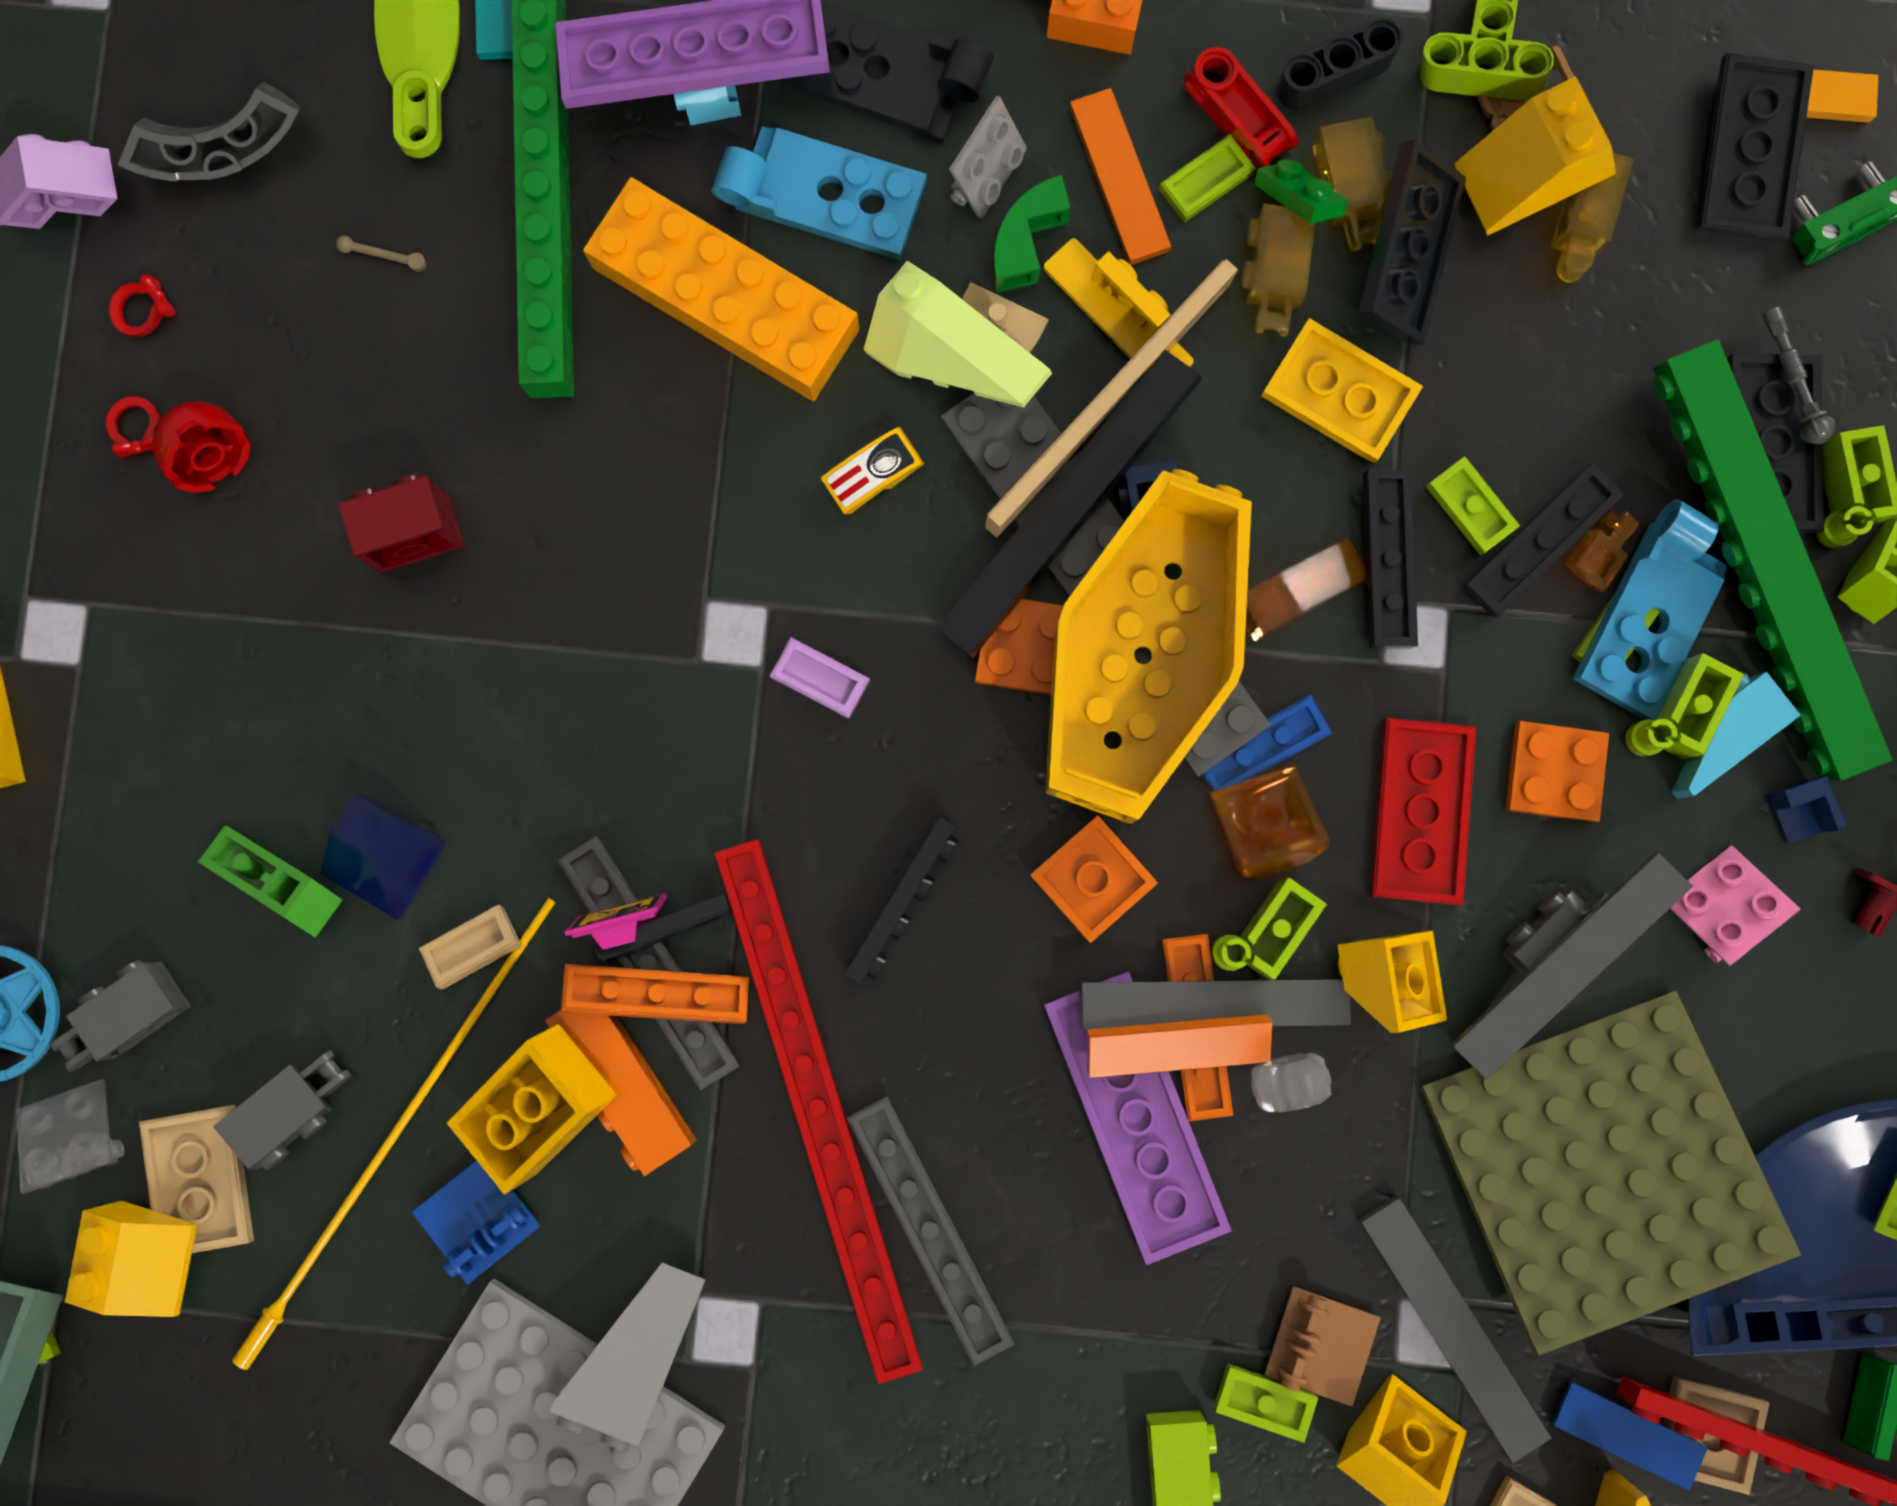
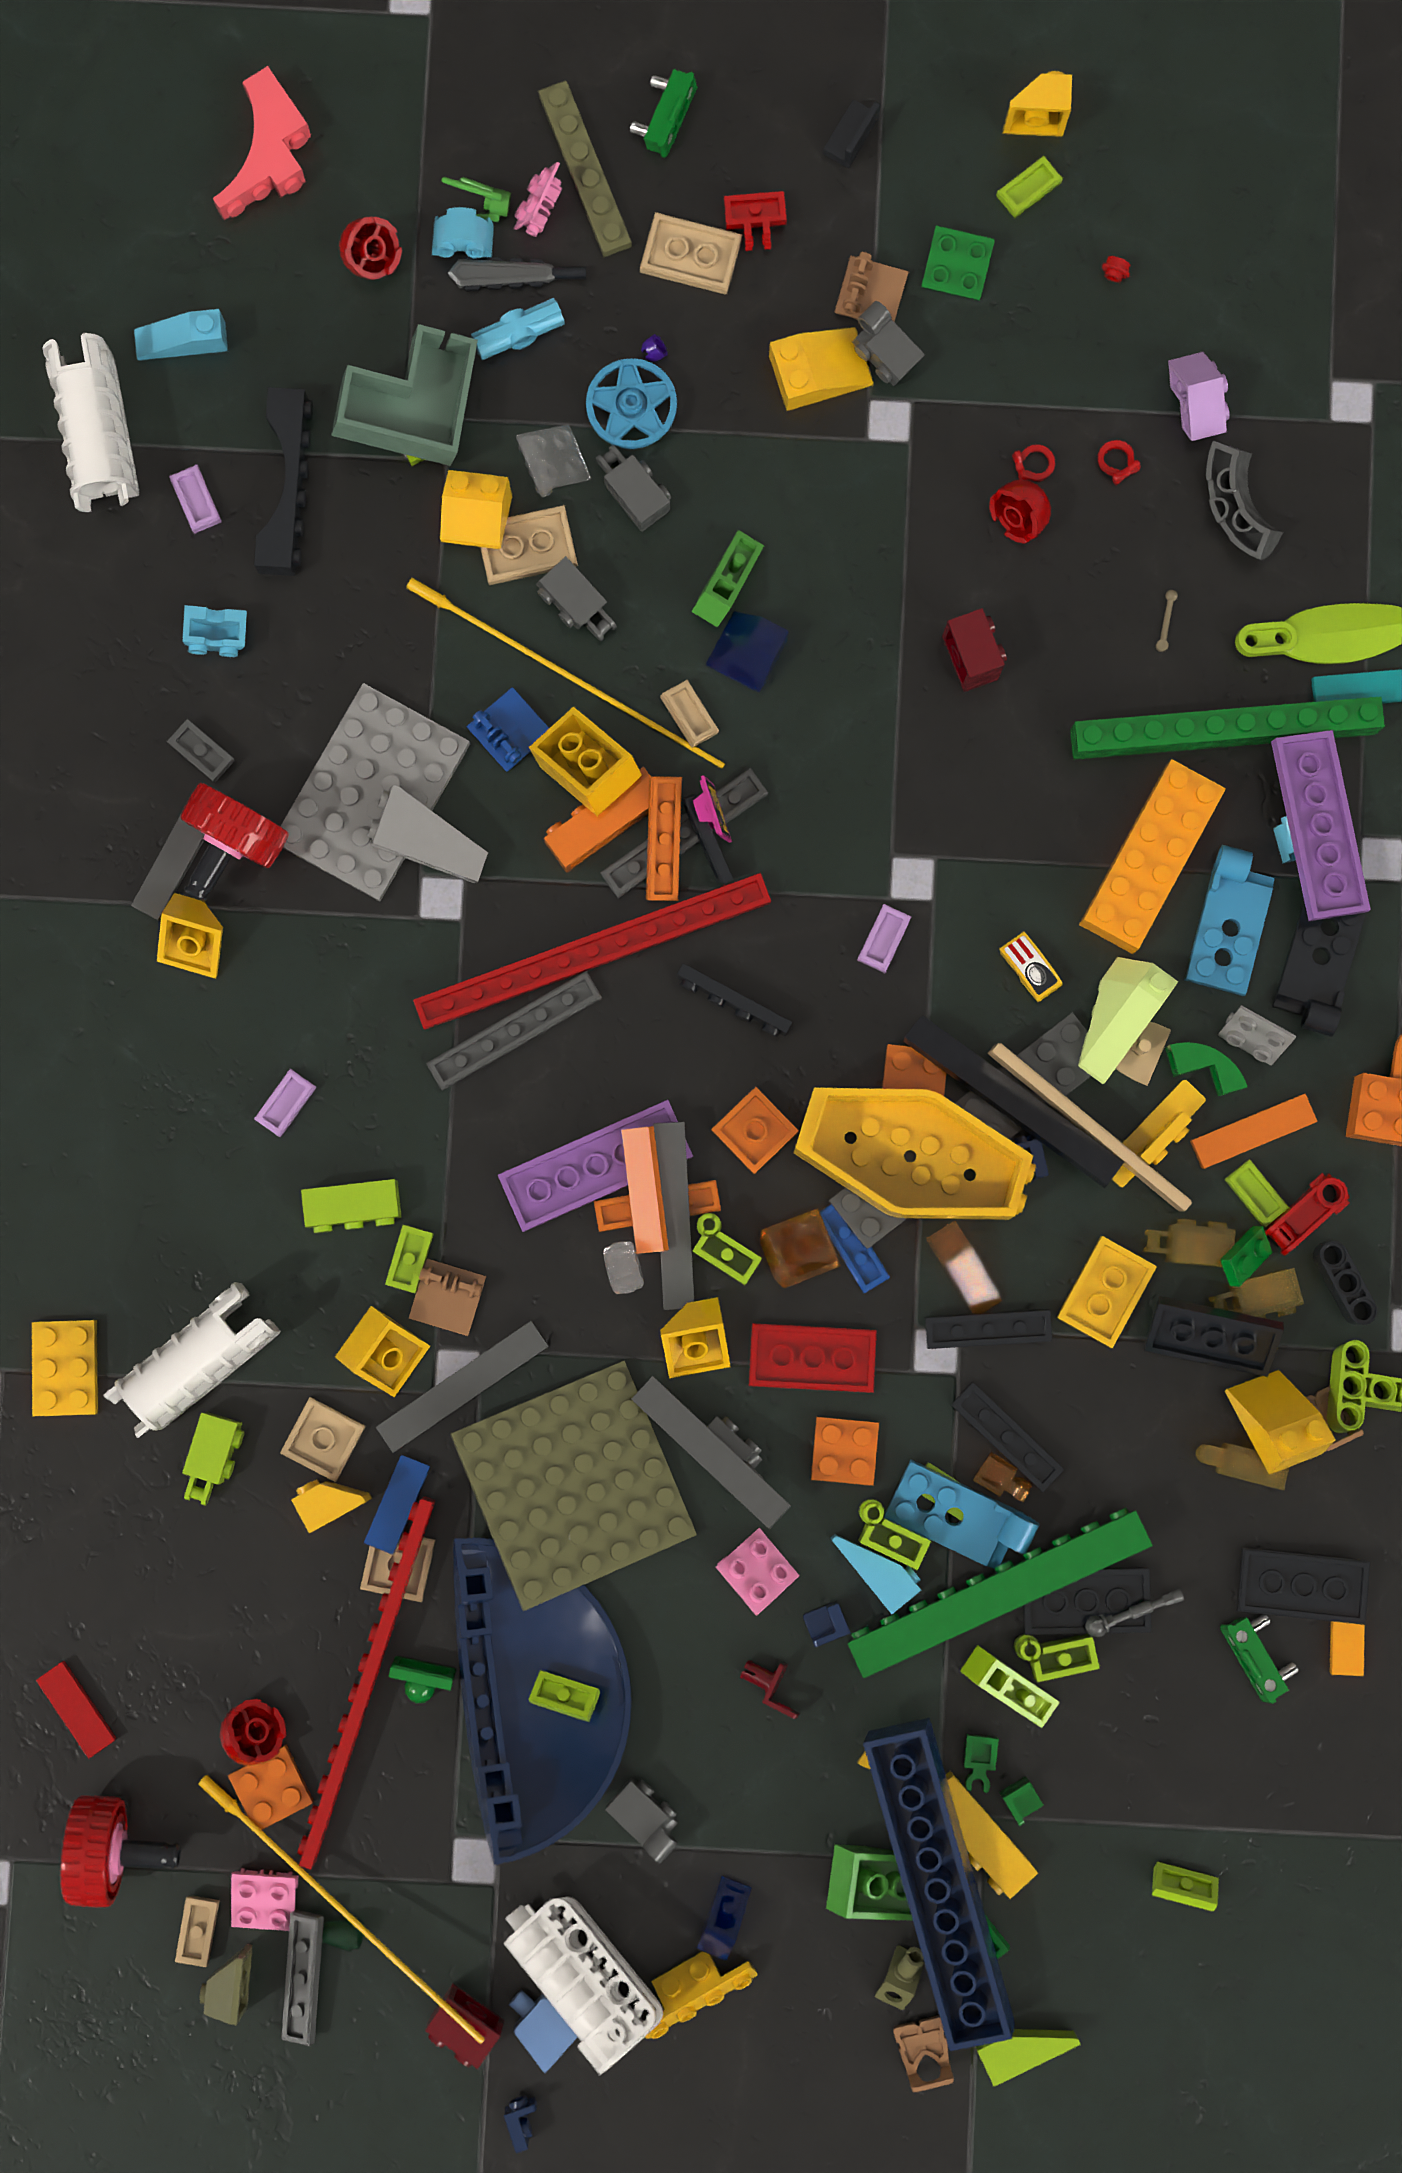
camera: 85 degrees right, 0 degrees up
lime plate [1426,456,1520,556] -> none

